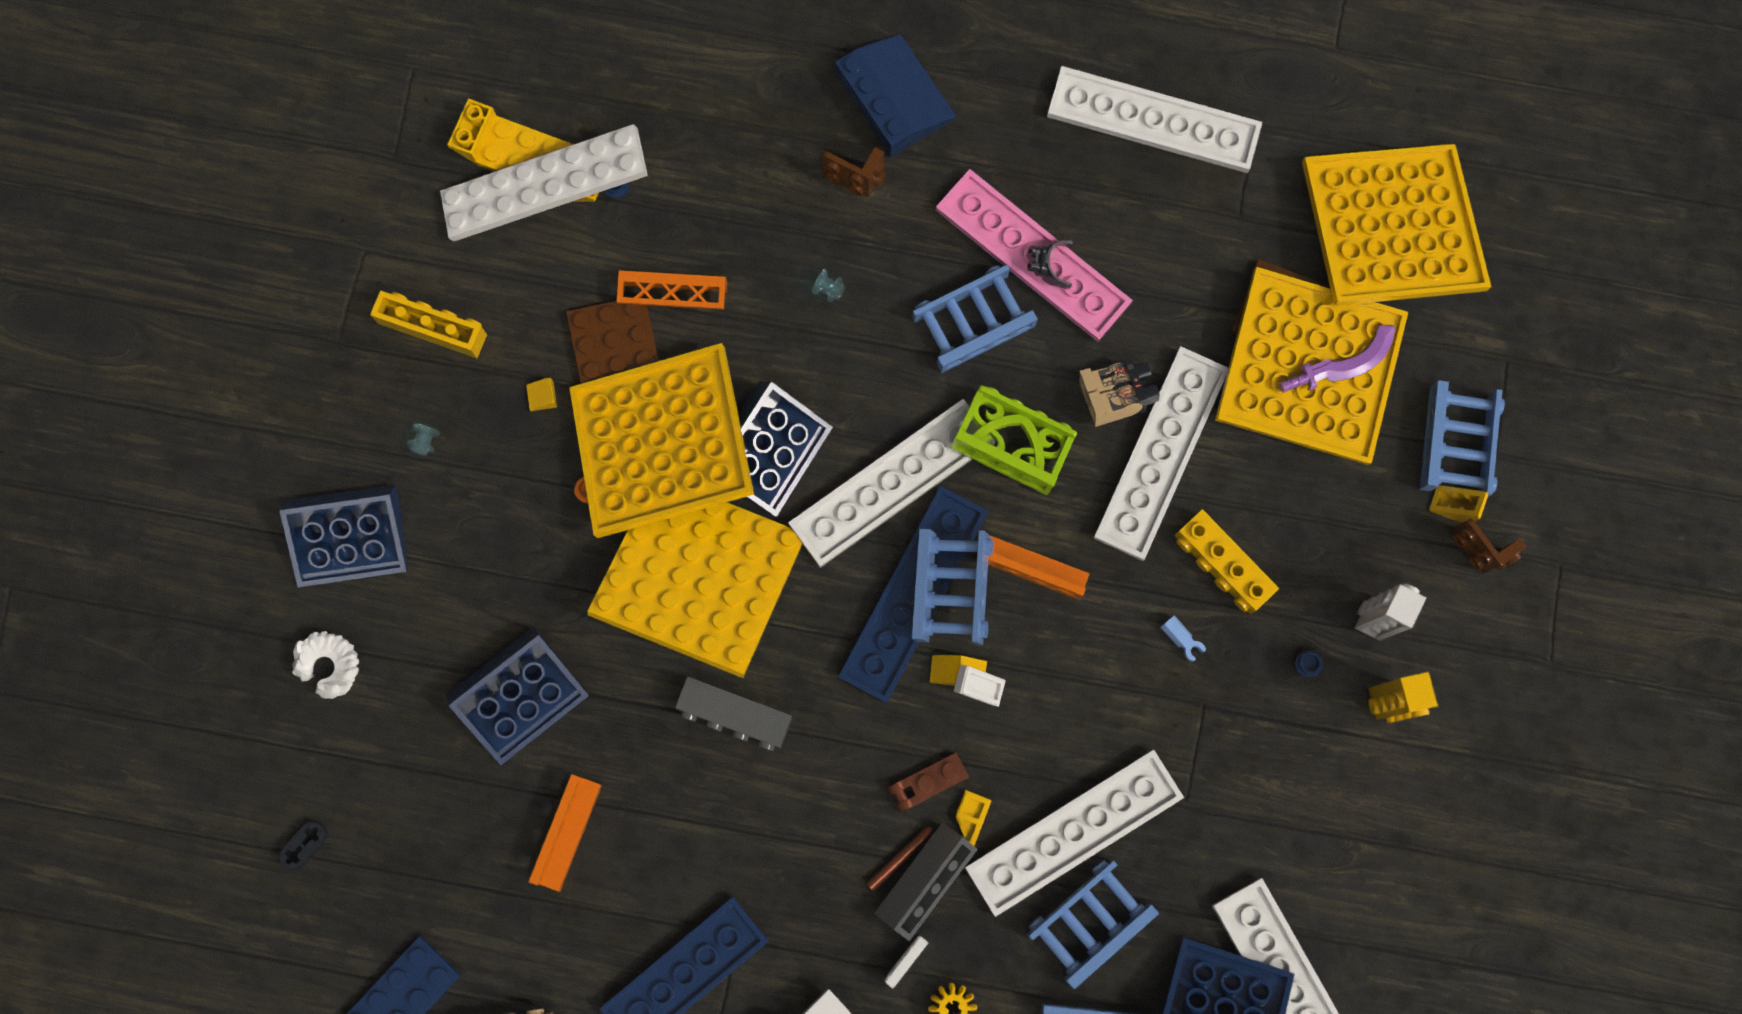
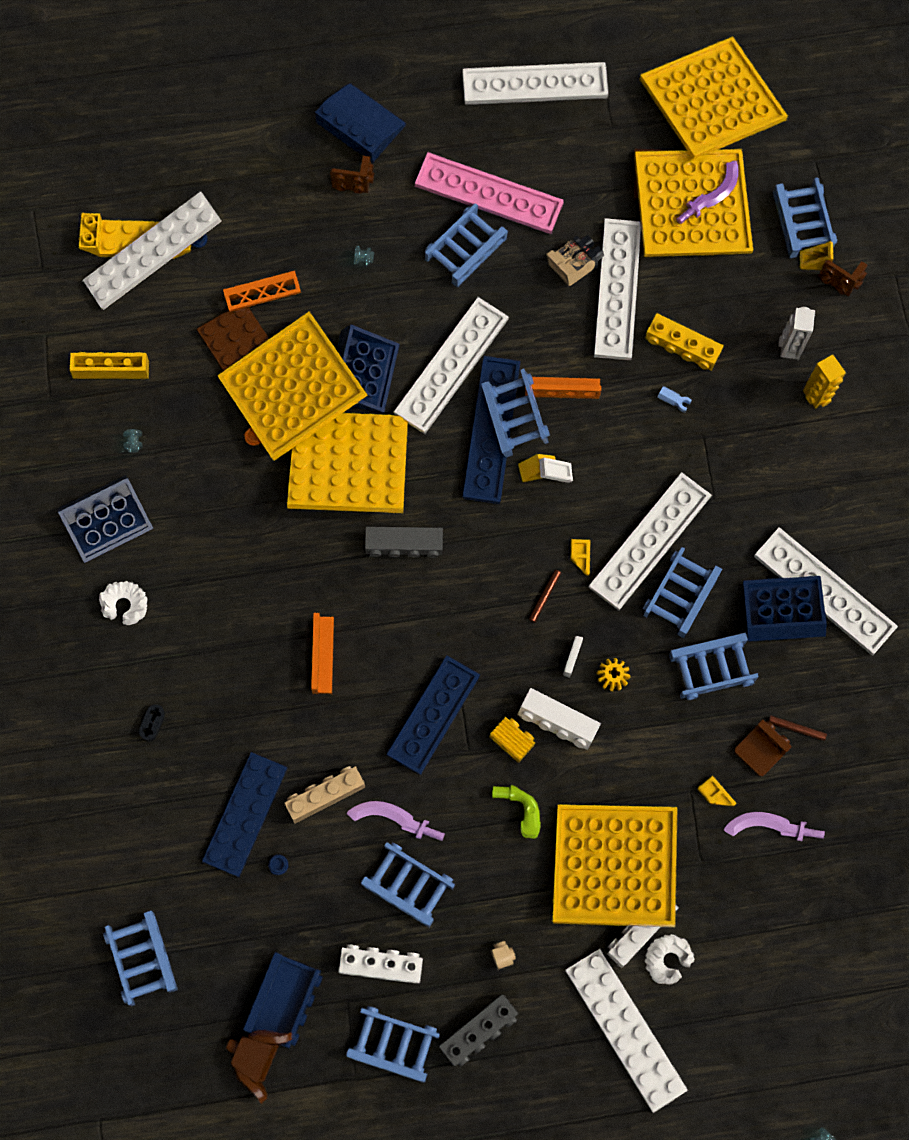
camera: 20 degrees left, 5 degrees down
dark blue slope [445,626,589,765] -> none
yellow slope [526,378,557,411] -> none
dark grey brick [874,822,977,941] -> none
copper plate [887,752,969,813] -> none
lime fence [950,385,1077,495] -> none
black helmet [1027,240,1074,289] -> none
dark blue plate [1295,650,1323,678] -> none

